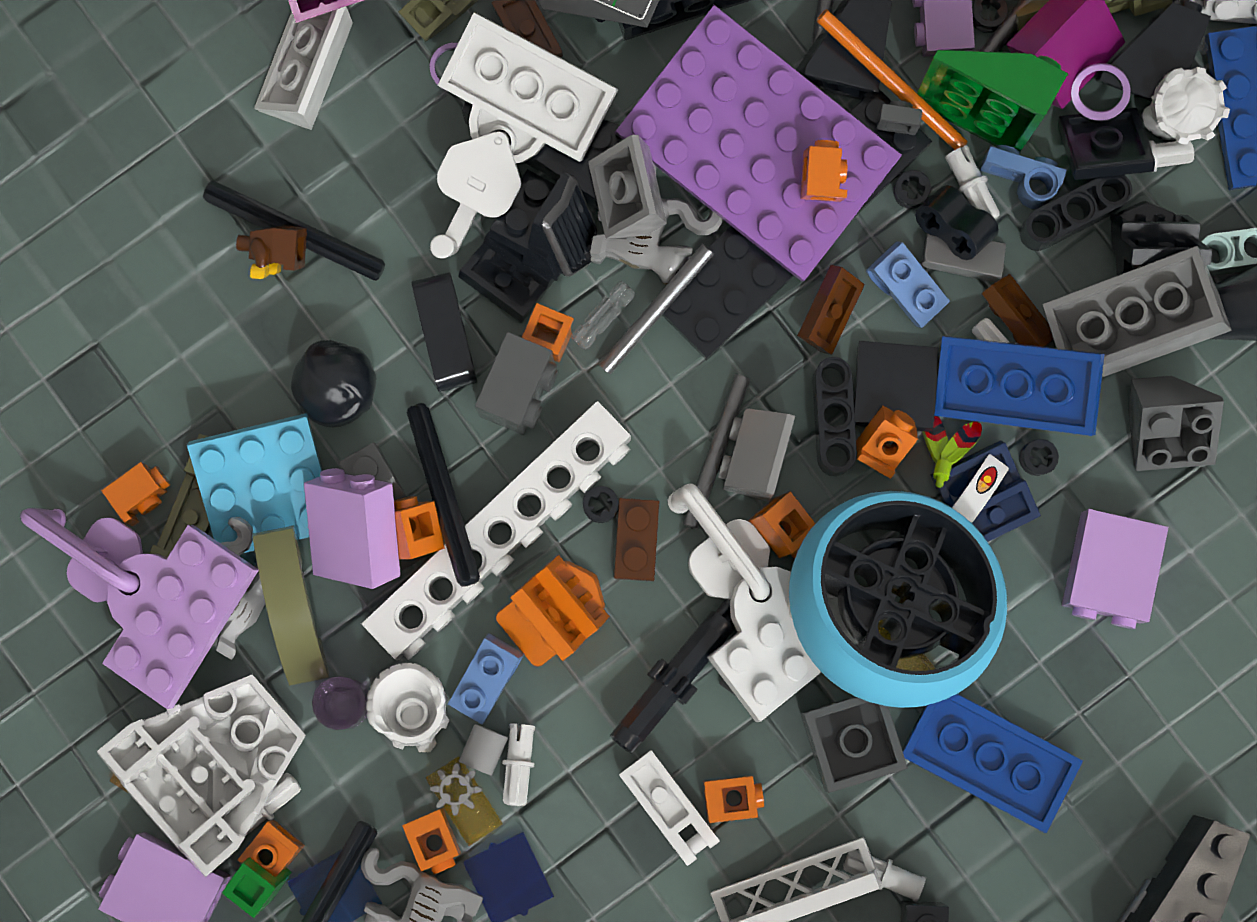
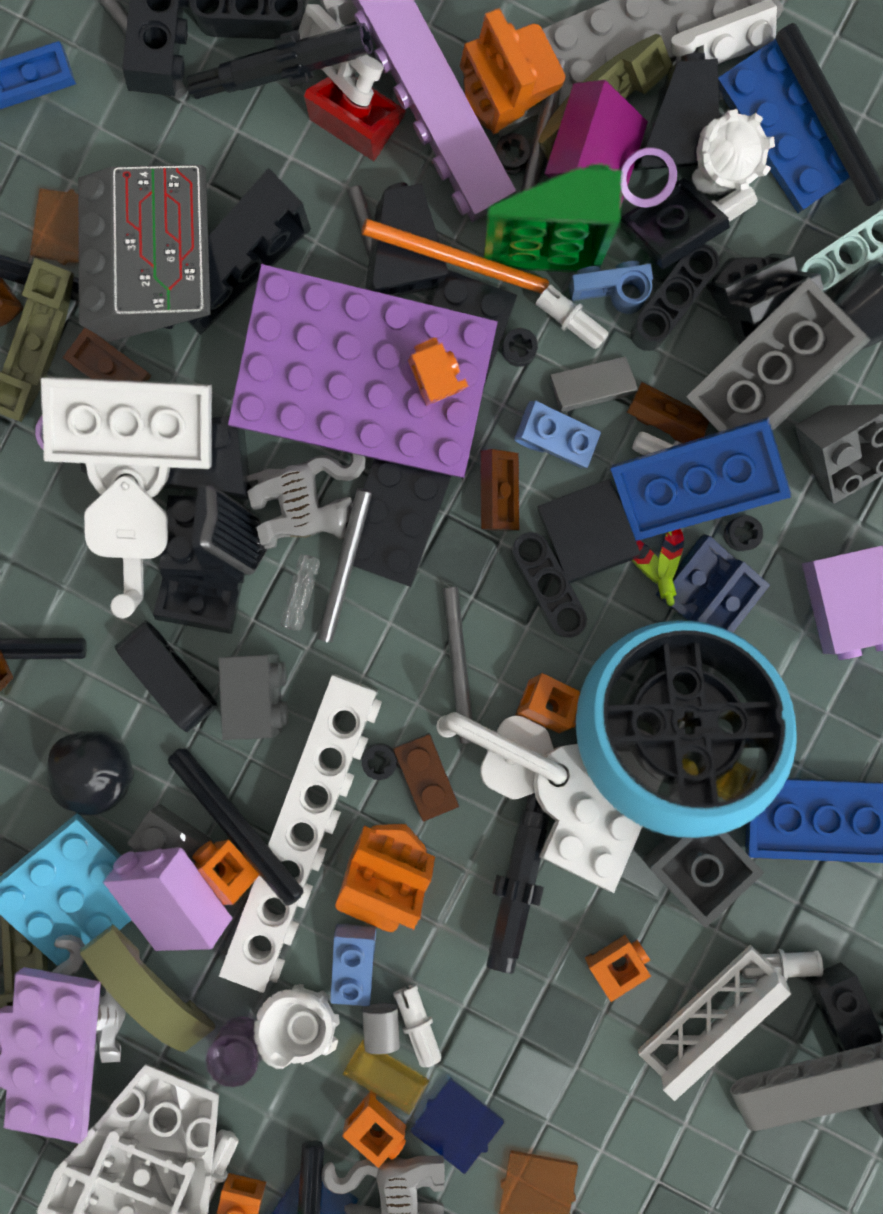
camera: 25 degrees left, 5 degrees up
light grey gear [430,763,483,815] -> none
orange brick [522,303,574,363] -> none
light grey slope [588,135,667,239] -> none
white plate [619,750,720,866] -> none
light grey slope [718,408,795,502] -> none
orange brick [856,405,918,479] -> none
dark grey plate [876,101,922,135] -> none
black axle [915,185,999,260] -> none
white sticker [952,454,1009,523] -> none

